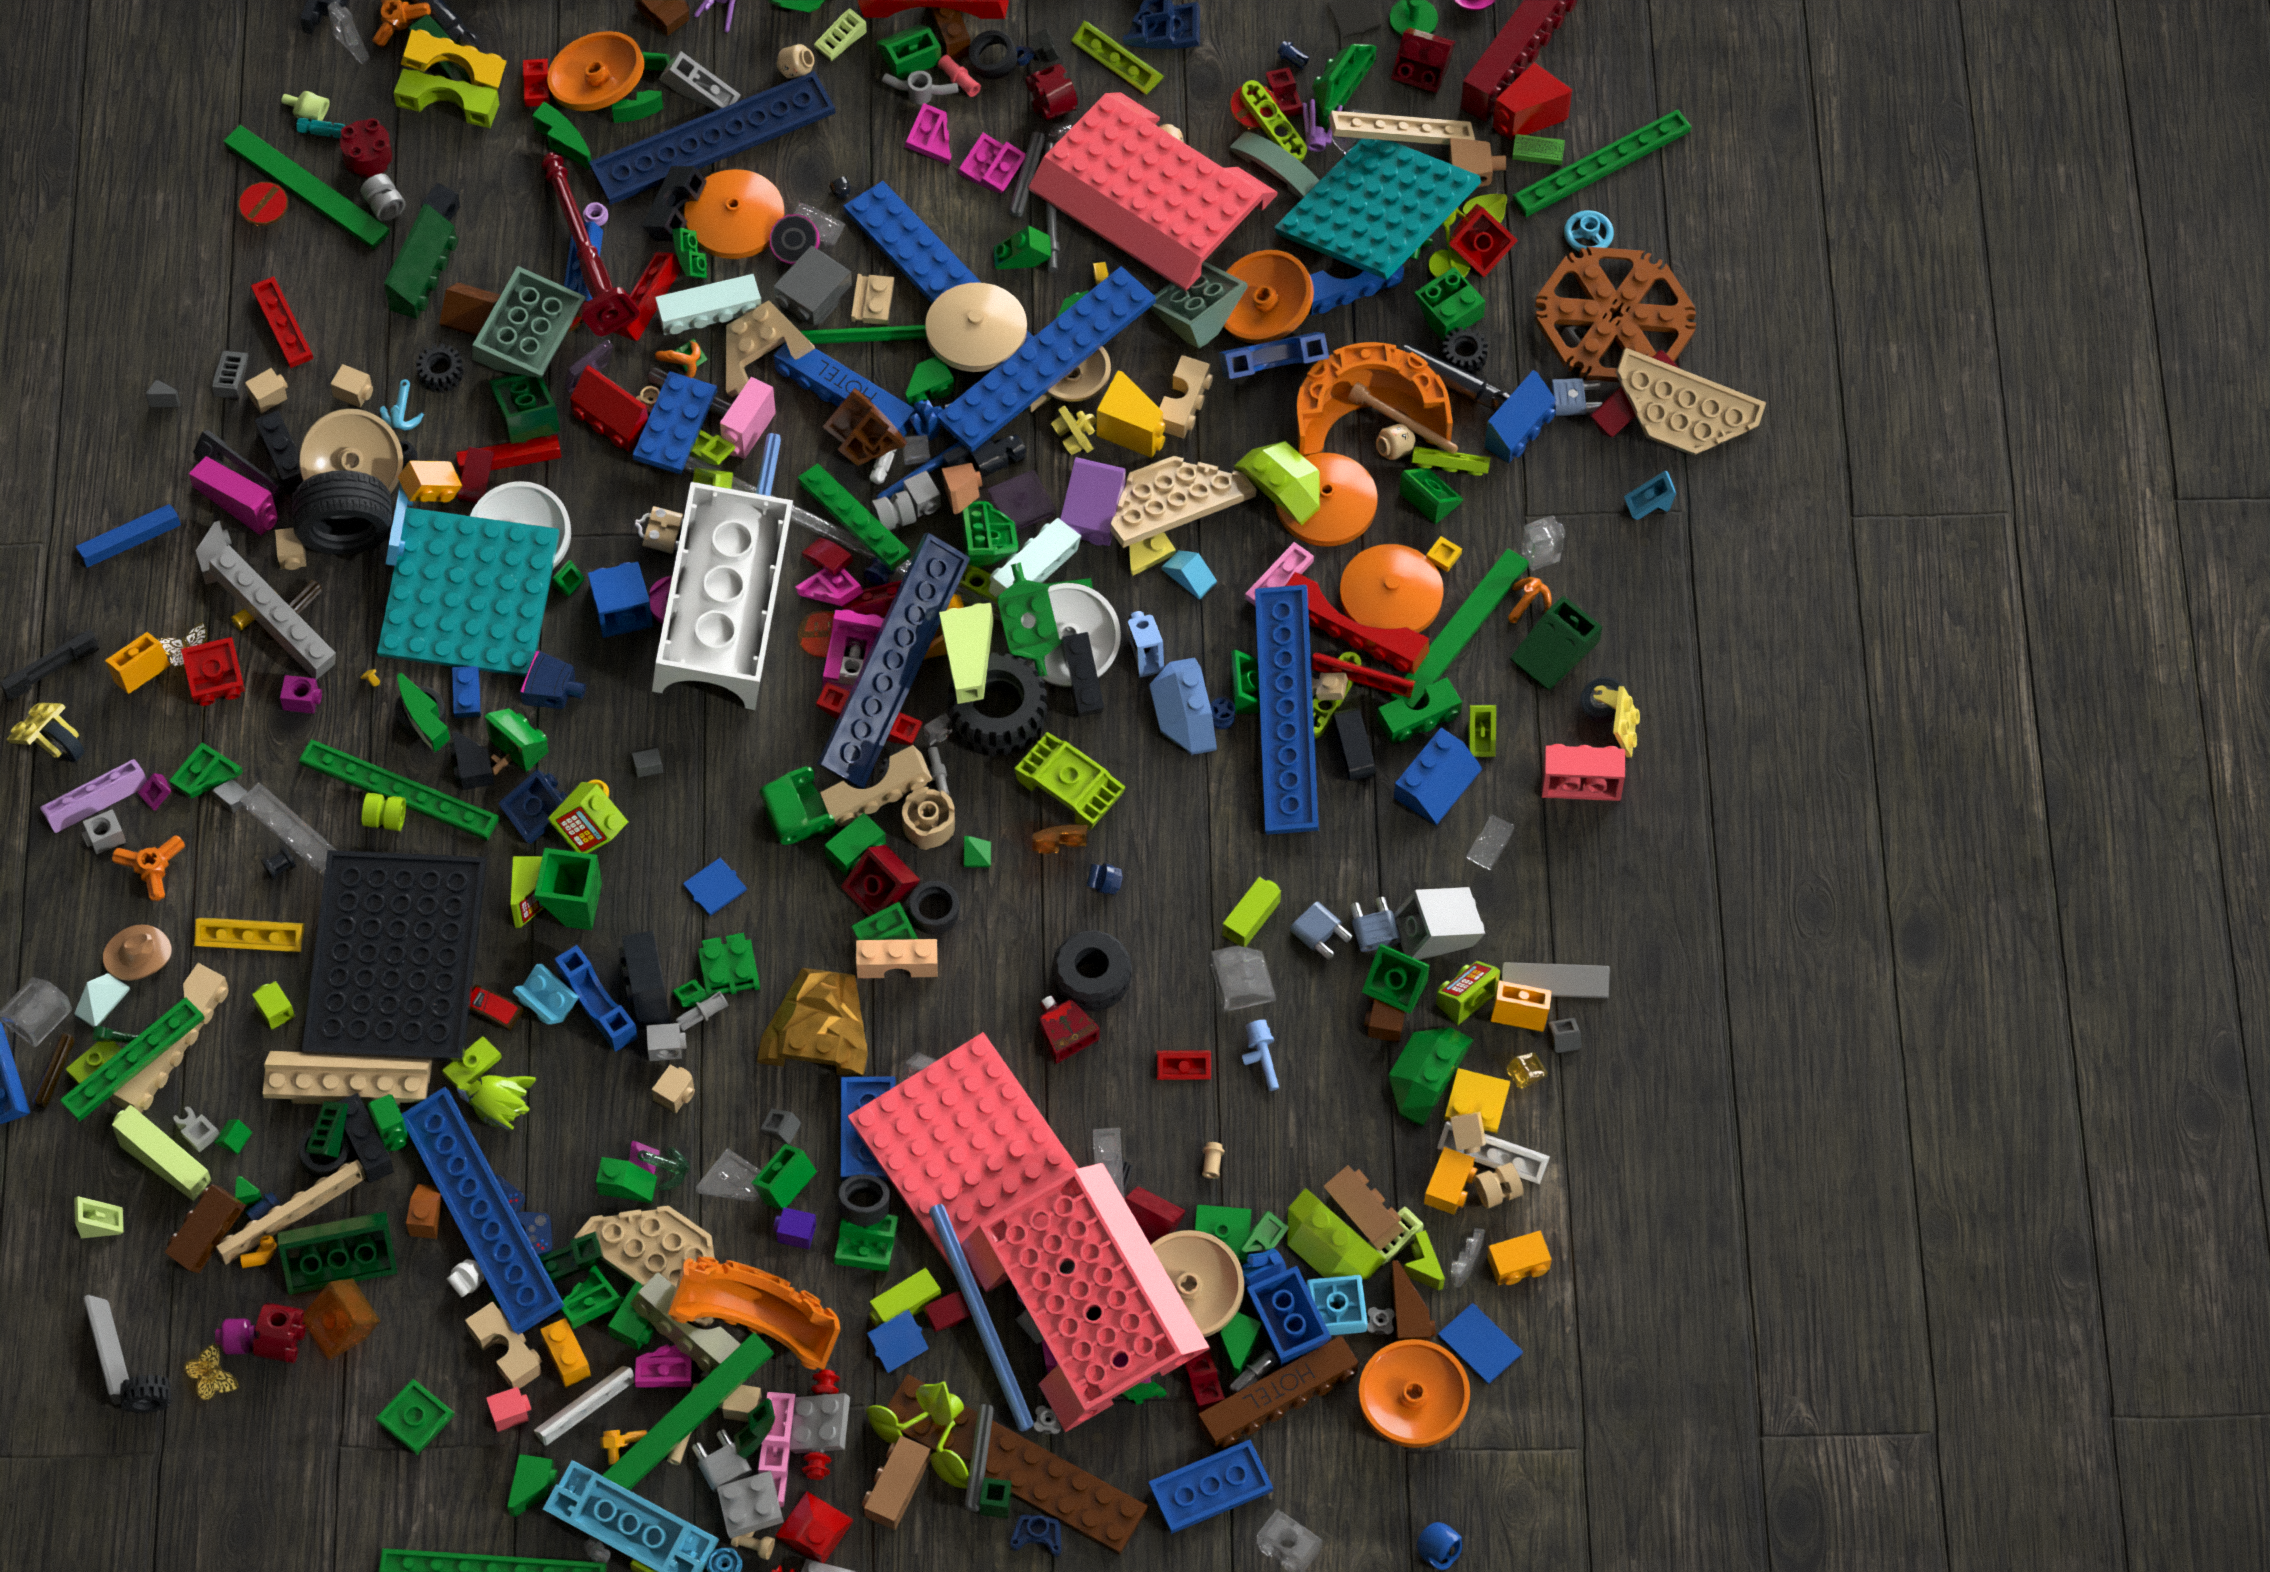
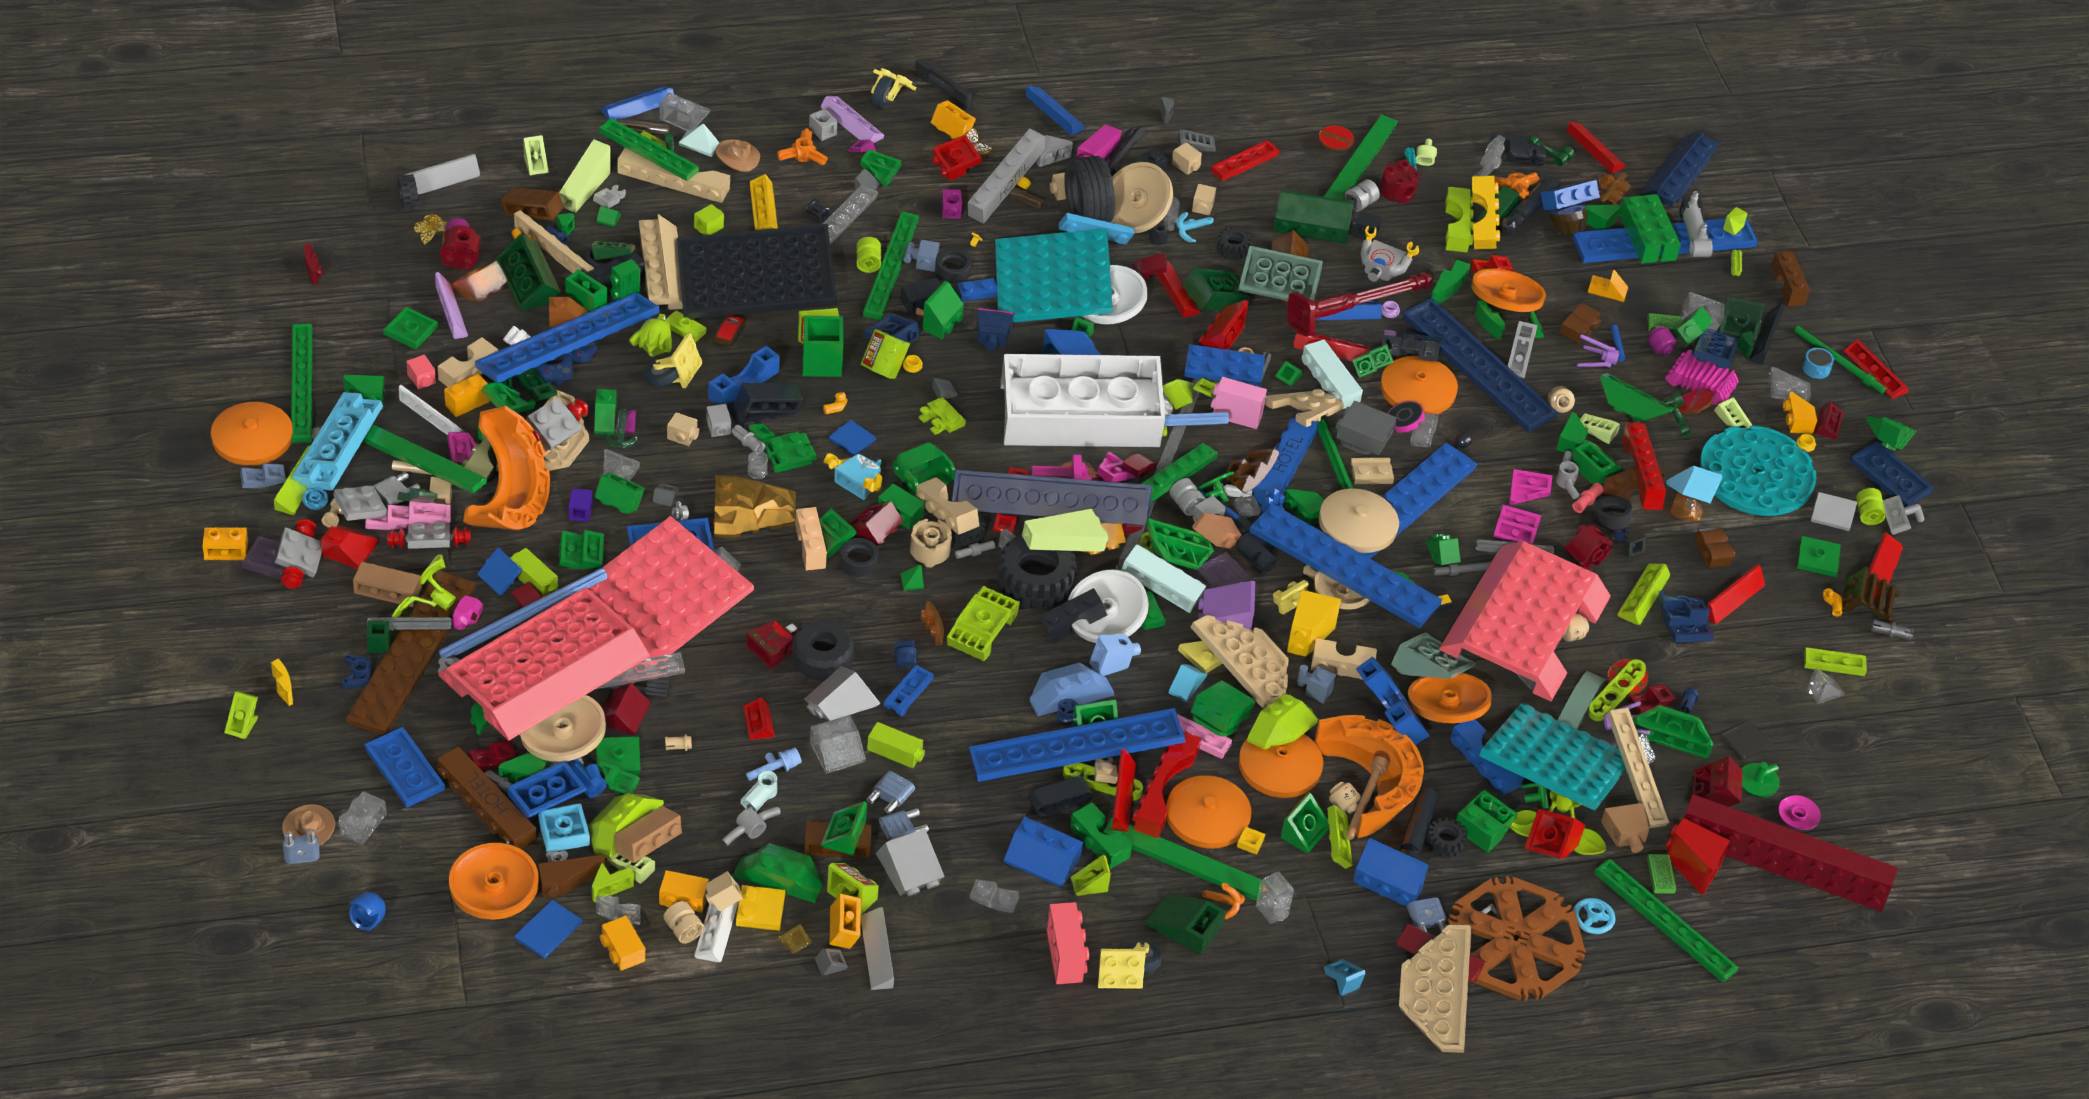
camera: 75 degrees right, 15 degrees down
green slope [397,673,450,752] -> none
light orange brick [398,461,462,502] -> none
medium azure bracket [513,964,579,1024] -> none
clear purple plate [565,340,613,393] -> none
light orange piece [600,1430,647,1465] -> none
orange piece [655,341,701,378] -> none
black tyre [838,1174,890,1226] -> none
green plate [996,562,1062,677] -> none
none -> dark red slope [304,244,322,285]
none -> lavender slope [435,272,468,339]
none -> dark pink rock [452,596,483,630]
none -> light grey plate [526,397,588,450]
none -> green brick [565,269,607,312]
none -> light yellow plate [644,333,702,388]
none -> light grey plate [672,501,689,521]
none -> light grey piece [722,807,781,846]
none -> light aqua piece [741,771,778,812]
none -> clear wheel [748,451,768,479]
none -> slope [804,666,880,721]
none -> light orange arm [823,392,848,415]
none -> medium azure torso [823,453,882,500]
none -> blue plate [884,665,934,716]
none -> sand blue brick [904,240,940,272]
none -> lime plate [919,397,966,435]
none -> green brick [1191,680,1256,737]
none -> green shield [1198,471,1234,503]
none -> sand blue brick [1297,665,1336,704]
none -> light grey torso [1360,226,1419,282]
none -> green slope [1556,412,1588,456]

